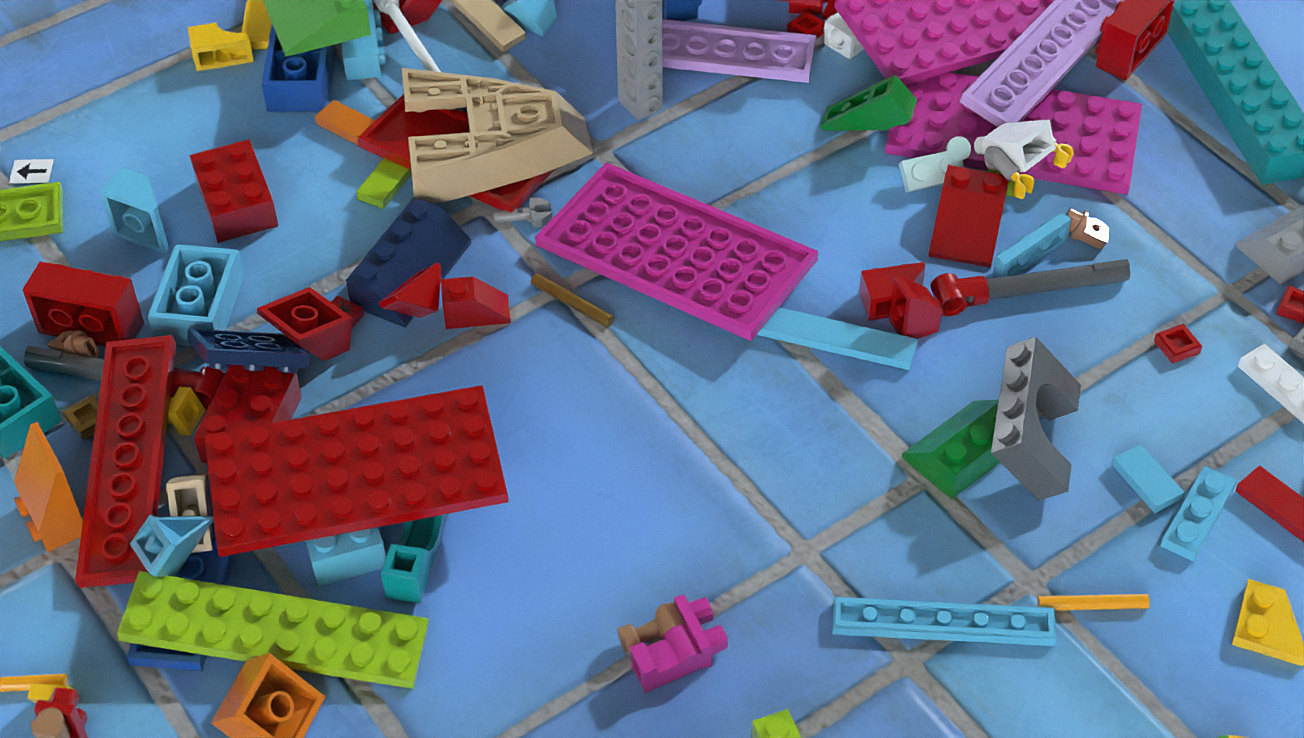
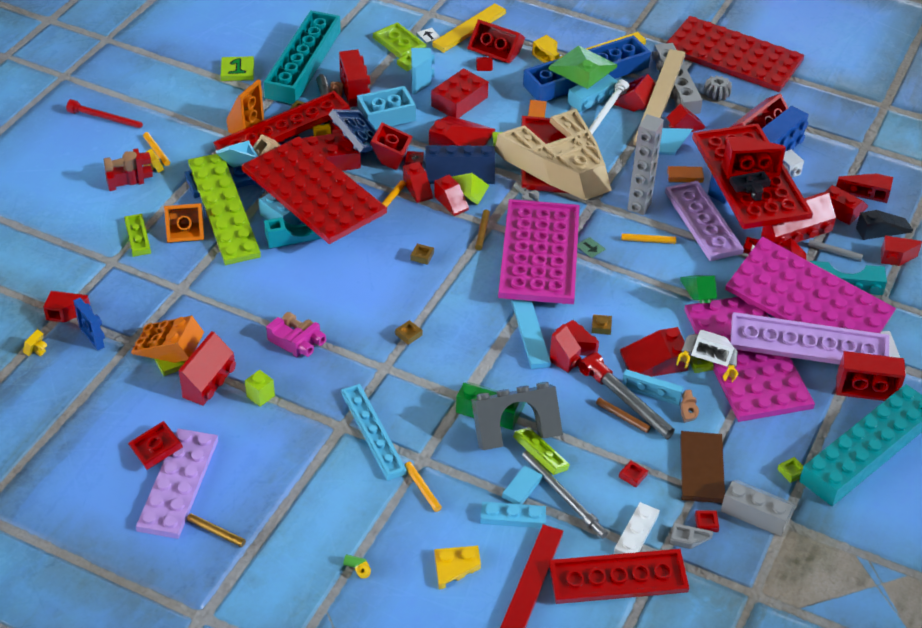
camera: 60 degrees right, 5 degrees down
red slope [378,262,441,318] -> none
light aqua hinge [898,136,971,193] -> none
none -> light orange bar [382,180,406,207]
none -> pearl gold plate [395,320,423,345]
none -> lime tile [397,54,411,71]
none -> red slope [403,162,433,203]
none -> pearl gold plate [411,243,434,265]
none -> red slope [429,116,495,146]
none -> yellow tile [432,3,506,53]
none -> lime slope [452,173,490,205]
none -> red slope [467,19,526,64]
none -> red slope [476,57,493,71]
none -> lime tile [513,427,570,475]
none -> flat silver bar [522,451,608,539]
none -> clear green sticker [577,237,606,258]
none -> pearl gold plate [592,314,612,335]
none -> dark orange bar [596,397,651,433]
none -> light orange bar [621,233,676,244]
none -> orange tile [667,166,704,183]
none -> reddish brown tile [680,431,725,503]
none -> lime tile [777,457,803,483]

